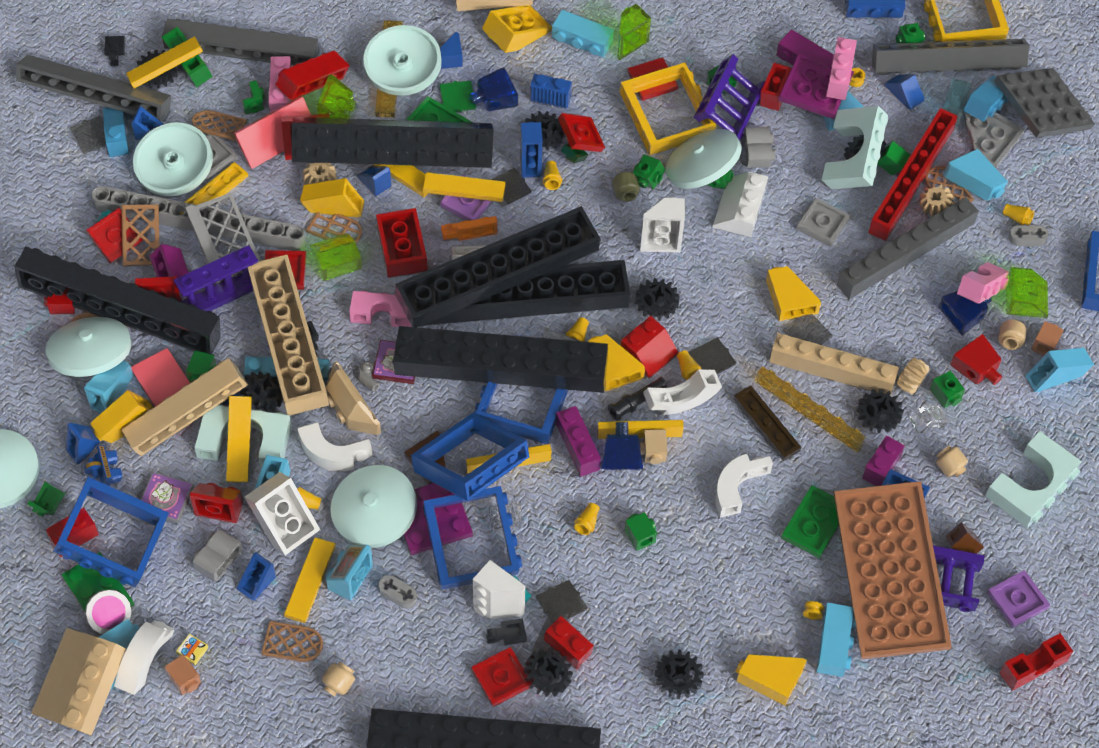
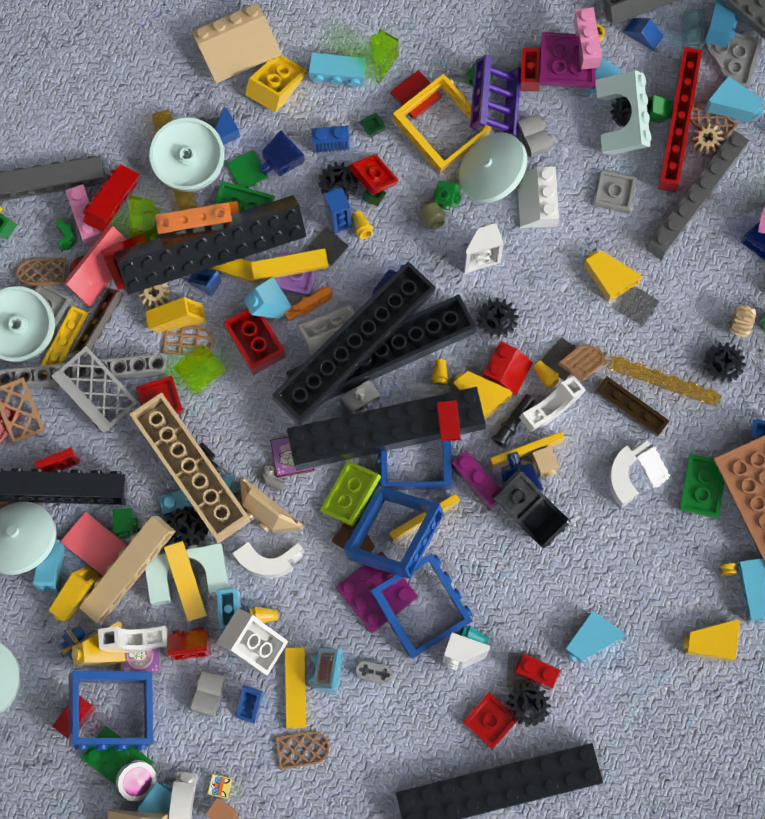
camera: 15 degrees left, 15 degrees up
green bracket [27,482,66,517] -> none
blue slope [66,423,100,465] -> none
magenta brick [150,244,189,278] -> none
dark purple fence [174,245,258,311] -> none
tan head [322,661,355,696] -> none
light aqua dish [331,465,417,548] -> none
bright pink arch [349,290,412,327] -> none
black plate [486,618,527,645] -> none
clear smoke piece [536,580,588,624] -> none
yellow cone [574,503,600,535] -> none
green brick [624,512,657,551] -> none
black gear [654,649,704,699] -> none
tan brick [770,333,899,396] -> none
magenta brick [776,29,834,65] -> none
magenta brick [862,435,905,486] -> none
none -> dark brown plate [71,289,123,358]
none -> yellow slope [72,622,126,666]
none -> white arch [98,626,168,653]
none -> orange fence [155,201,239,234]
none -> medium azure slope [243,278,291,319]
none -> lime plate [319,460,381,527]
none -> light grey beam [340,381,381,414]
none -> dark green plate [360,113,385,139]
none -> red tile [437,400,461,442]
none -> black bracket [491,469,571,548]
none -> medium nougat window [558,345,605,382]
none -> medium azure slope [564,611,626,663]
none -> clear tile [635,445,670,488]

